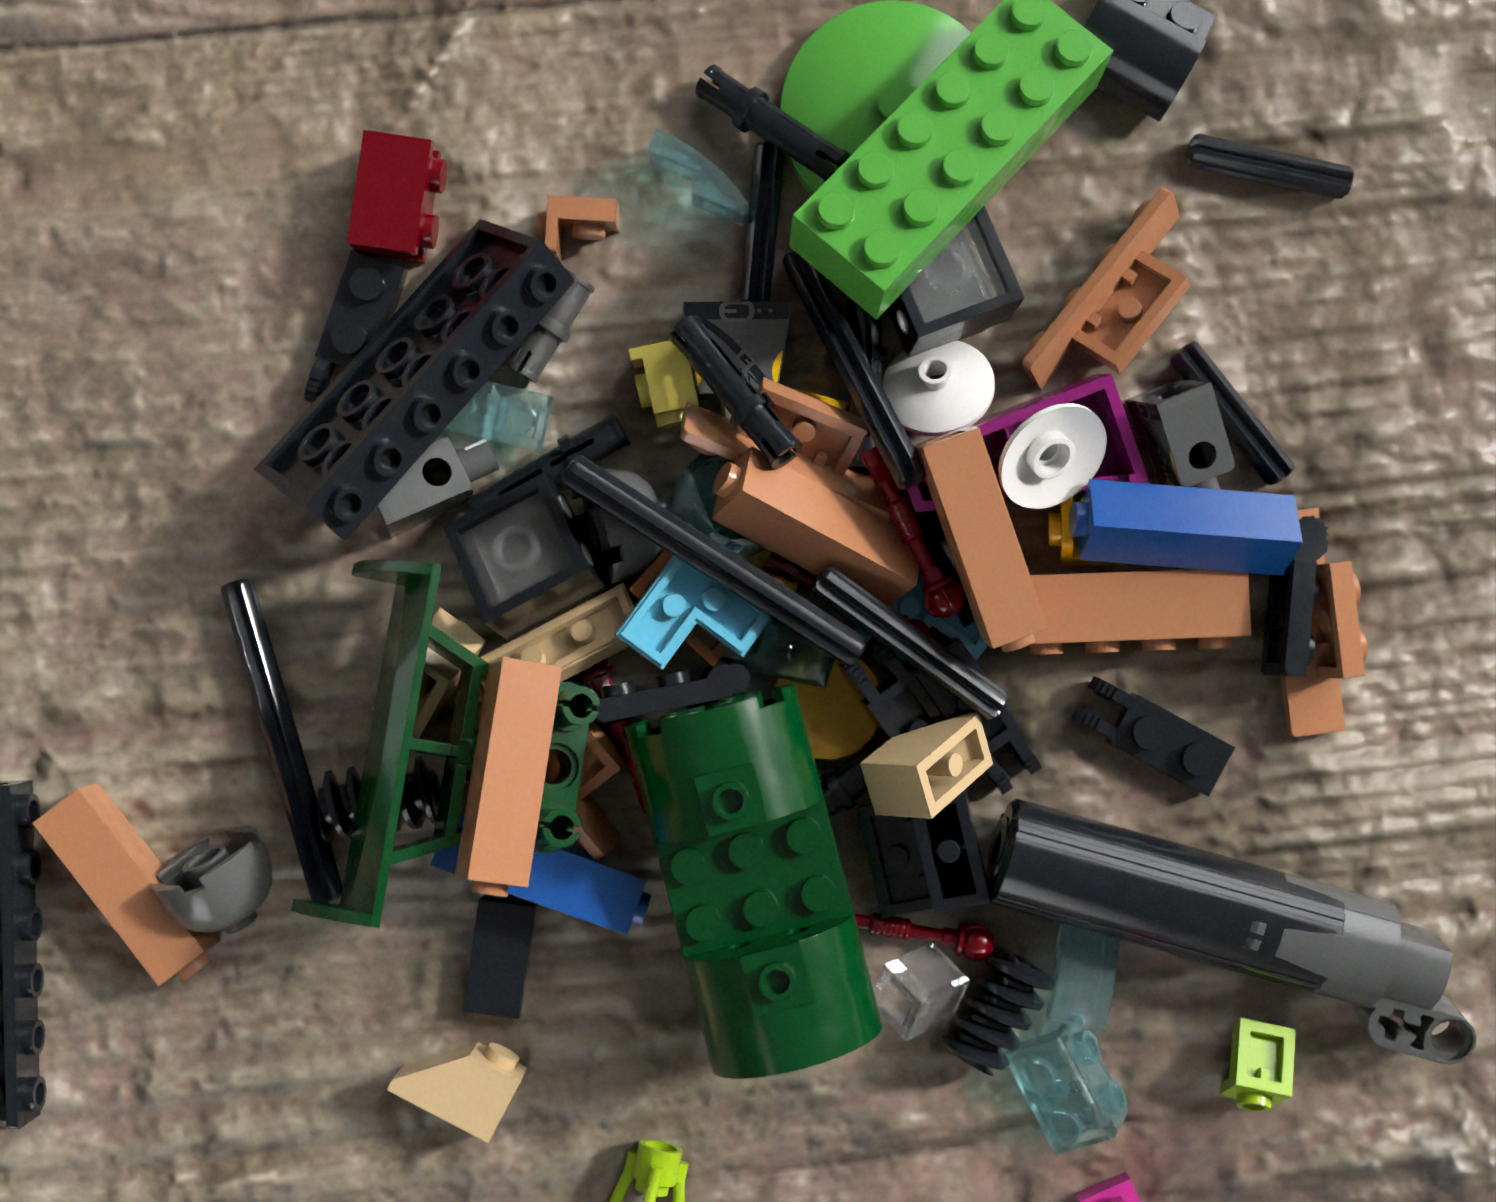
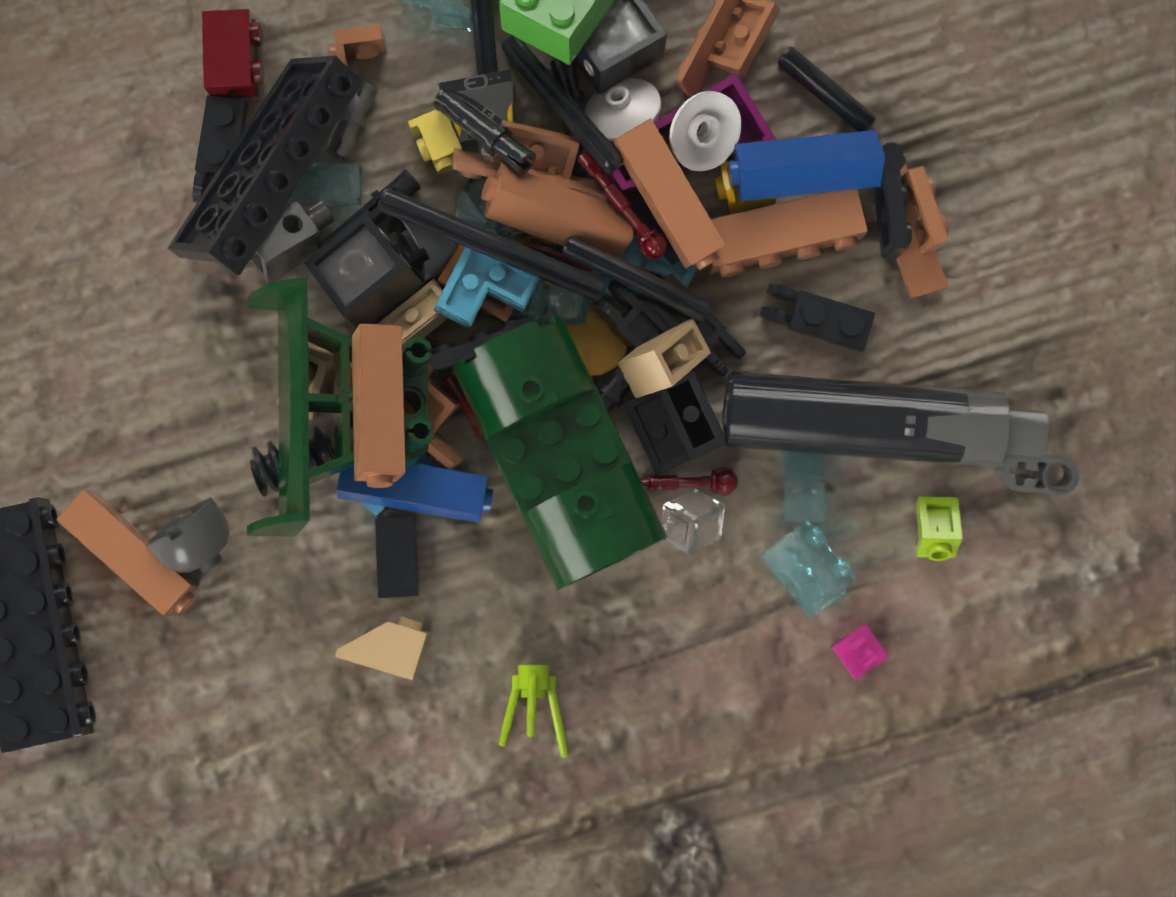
camera: 10 degrees left, 5 degrees down
black axle [221,579,343,903] -> none
black piece [939,946,1056,1076] -> none
dark grey torso [1126,379,1235,489] -> none

